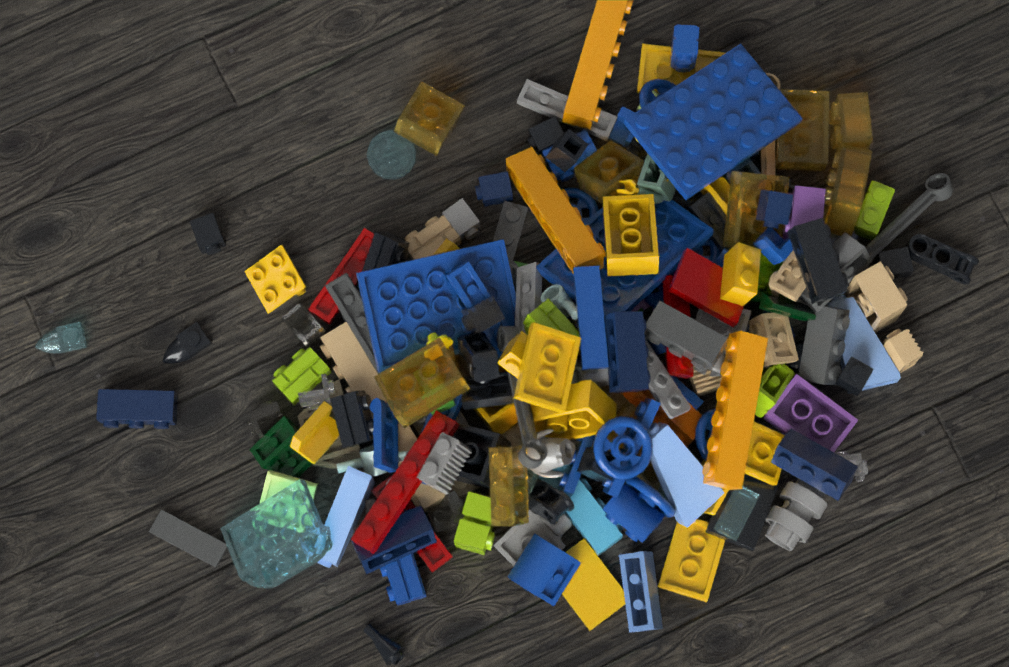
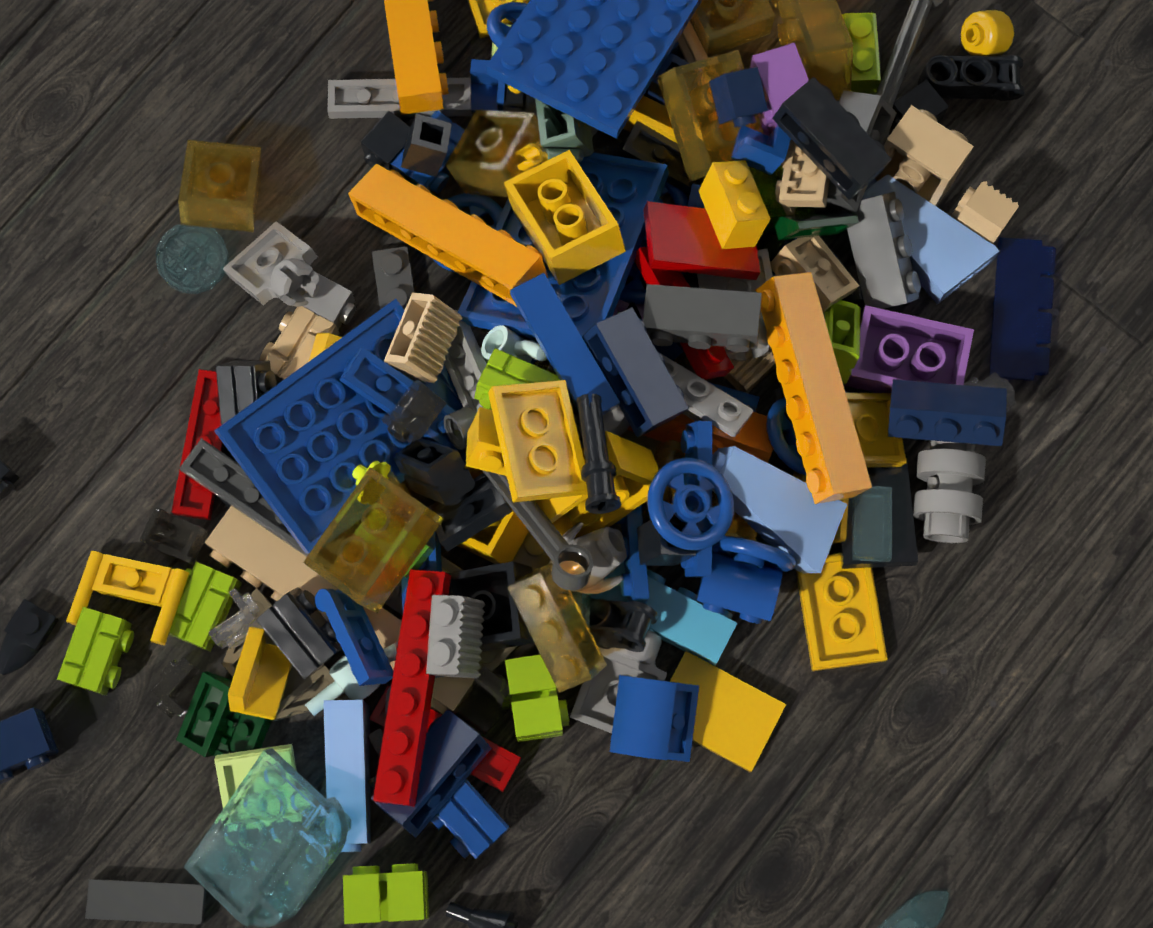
camera: 30 degrees left, 0 degrees up
yellow hinge [244,245,306,314] -> none
dark blue brick [475,171,513,207] -> none
medium blue brick [619,551,663,632] -> none
black brick [835,356,874,396] -> none
none -> lime brick [57,607,134,696]
none -> yellow plate [66,551,189,645]
none -> light grey plate [223,221,320,307]
none -> lime piece [343,863,429,924]
none -> tan brick [384,293,462,383]
none -> black pin [576,394,621,514]
none -> yellow head [961,10,1014,56]
none -> clear blue windscreen [989,237,1056,381]

